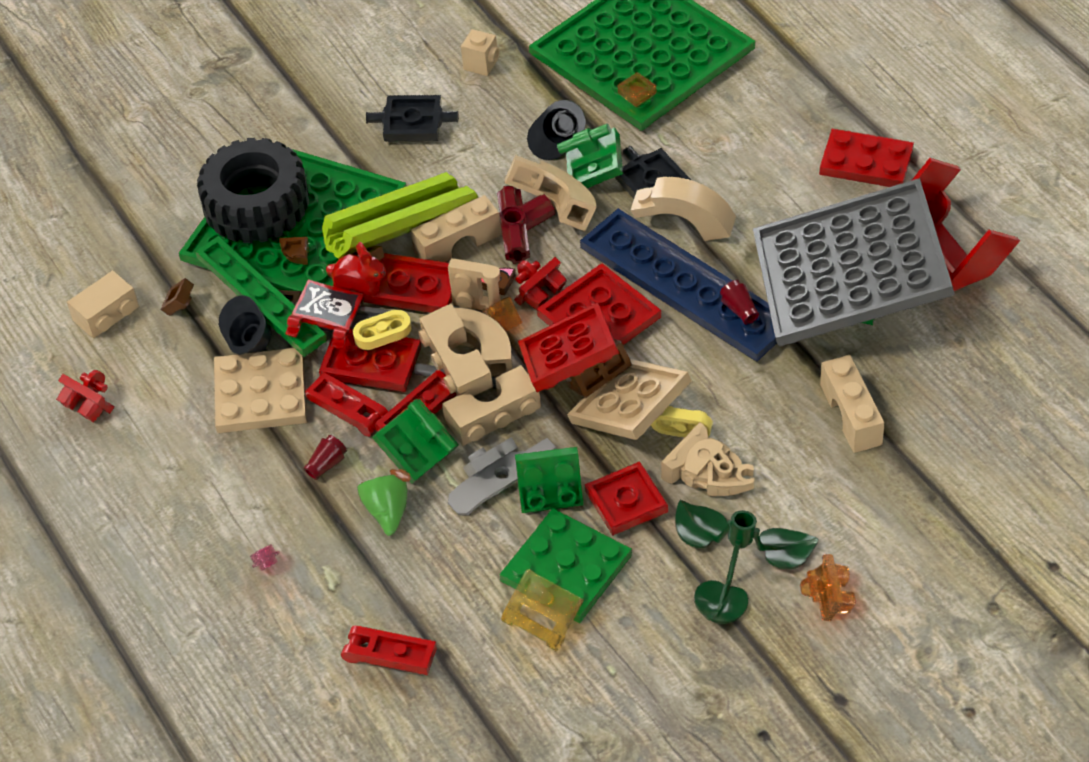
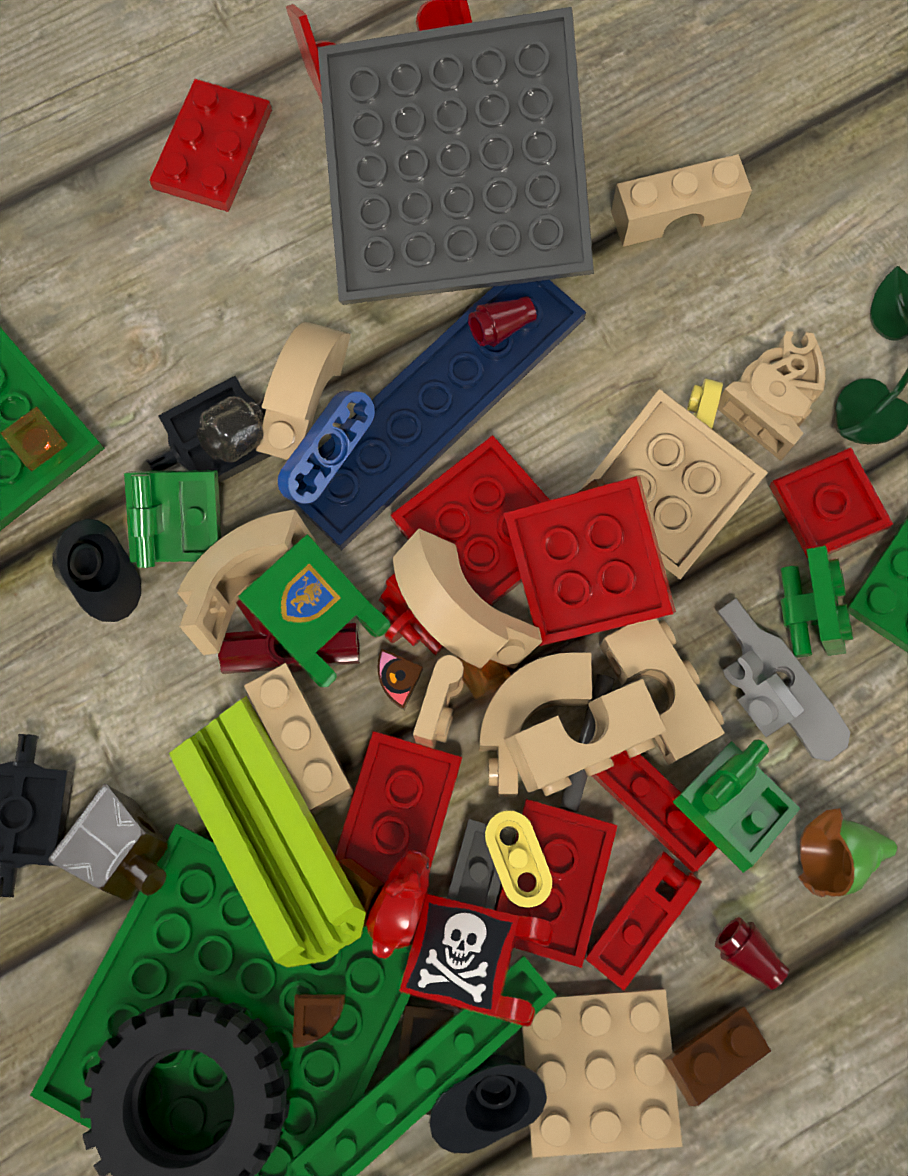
camera: 90 degrees left, 25 degrees up
none -> torso [48,784,168,901]
none -> clear smoke head [196,396,264,463]
none -> green flag [237,534,391,688]
none -> blue beam [278,390,375,504]
none -> tan arch [393,529,542,669]
none -> reddish brown plate [663,1006,771,1106]

